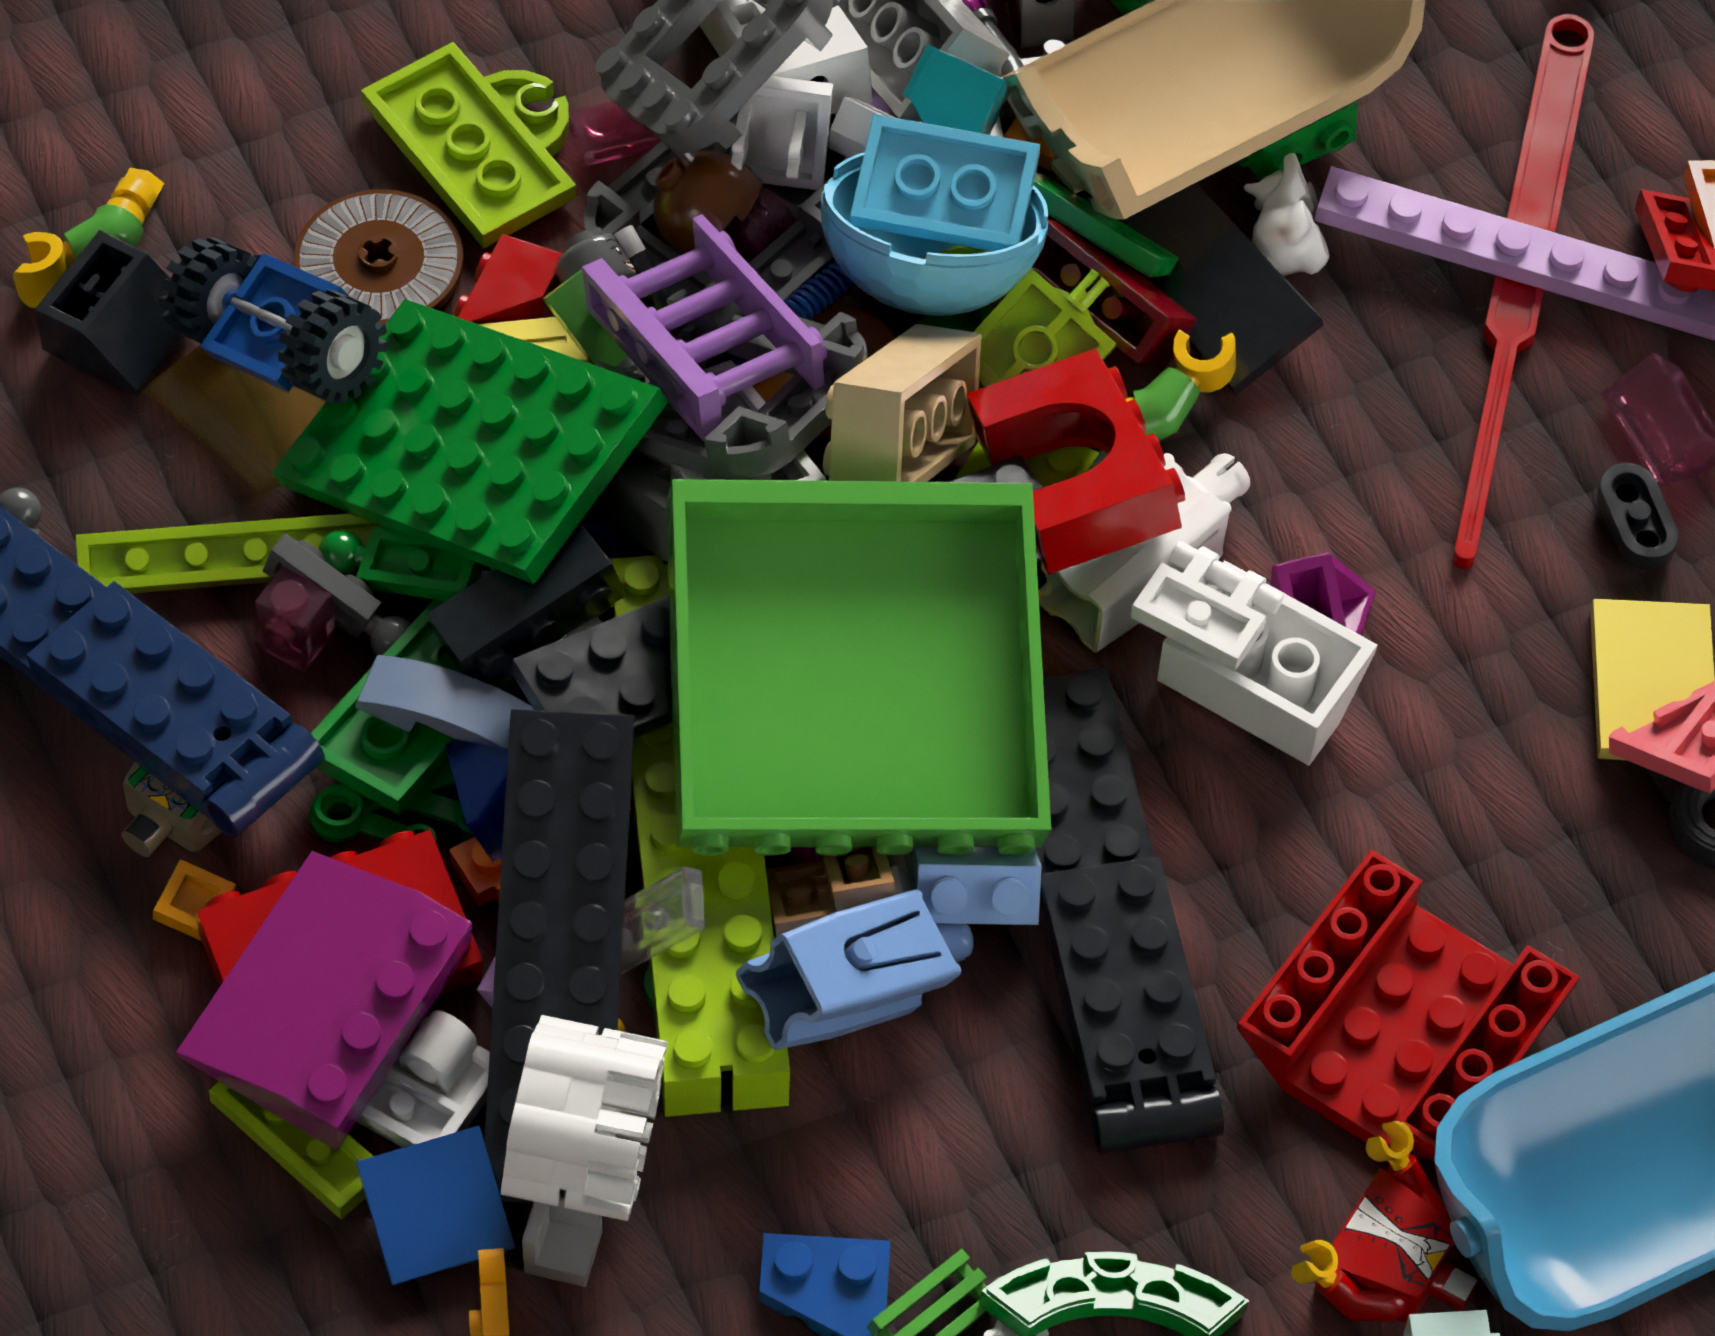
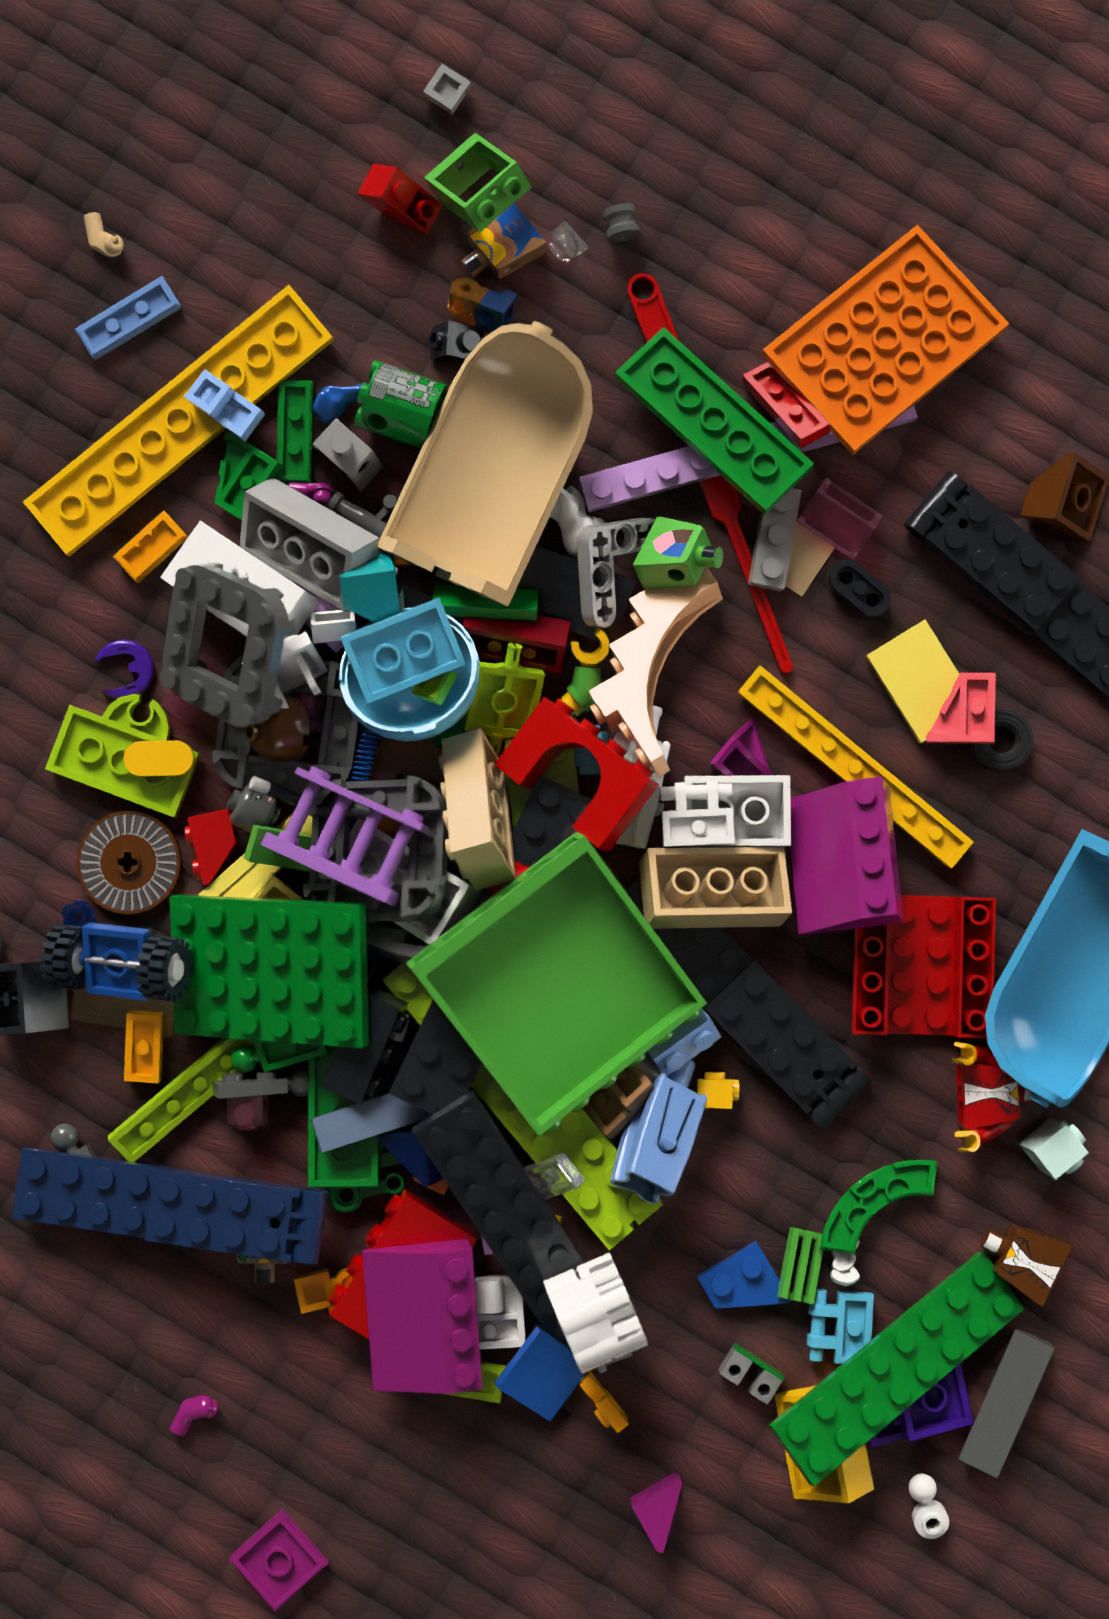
camera: 30 degrees left, 30 degrees up
none -> dark purple head [95,640,155,700]
none -> yellow tile [123,741,195,777]
none -> light orange plate [124,1010,164,1084]
none -> light grey beam [577,518,656,628]
none -> light nougat arch [589,567,723,777]
none -> green plate [615,327,814,515]
none -> bright green torso [633,517,723,589]
none -> tan brick [639,847,792,929]
none -> yellow plate [697,1072,739,1109]
none -> yellow plate [737,665,973,869]
none -> light grey plate [748,488,802,592]
none -> tan sticker [785,522,834,596]
none -> magenta slope [790,776,904,936]

